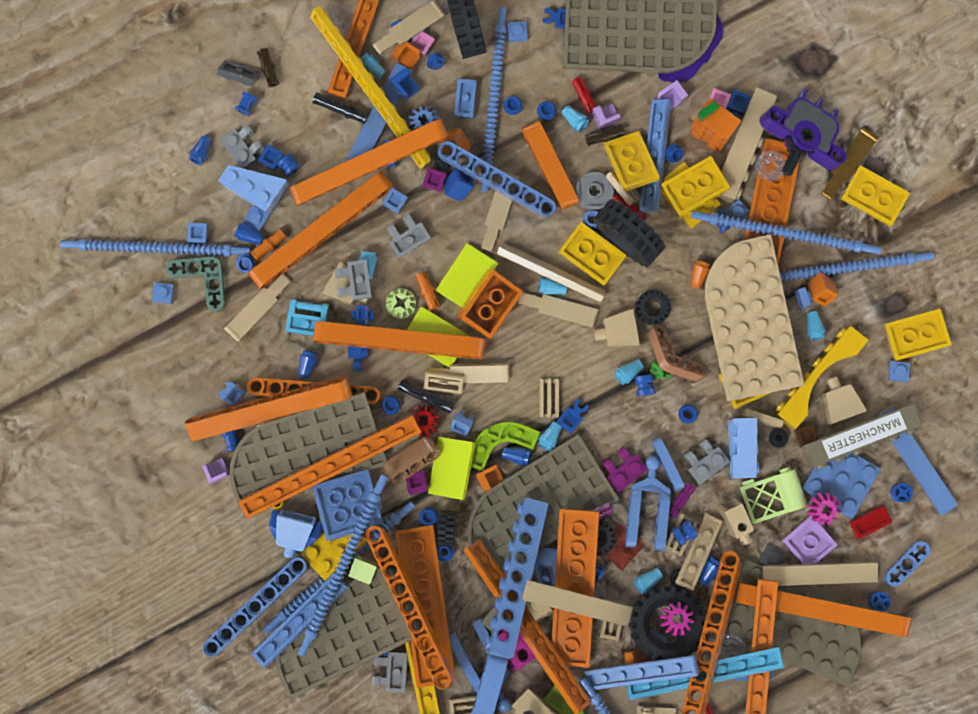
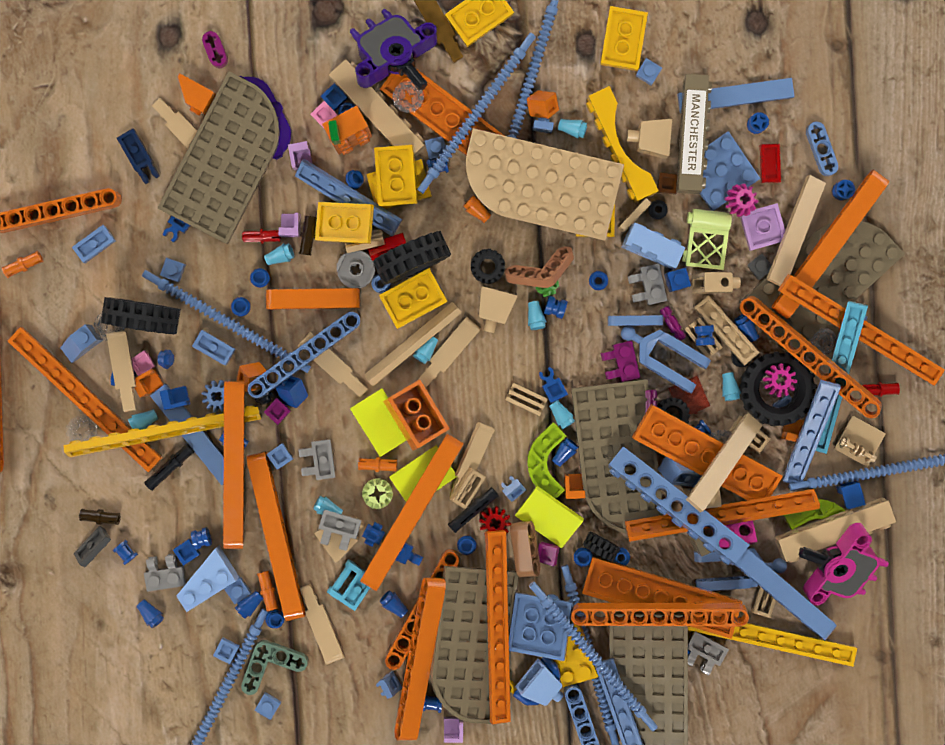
camera: 70 degrees left, 5 degrees up
yellowish green panel [348,555,379,584] -> none
none -> blue brick [664,268,691,293]

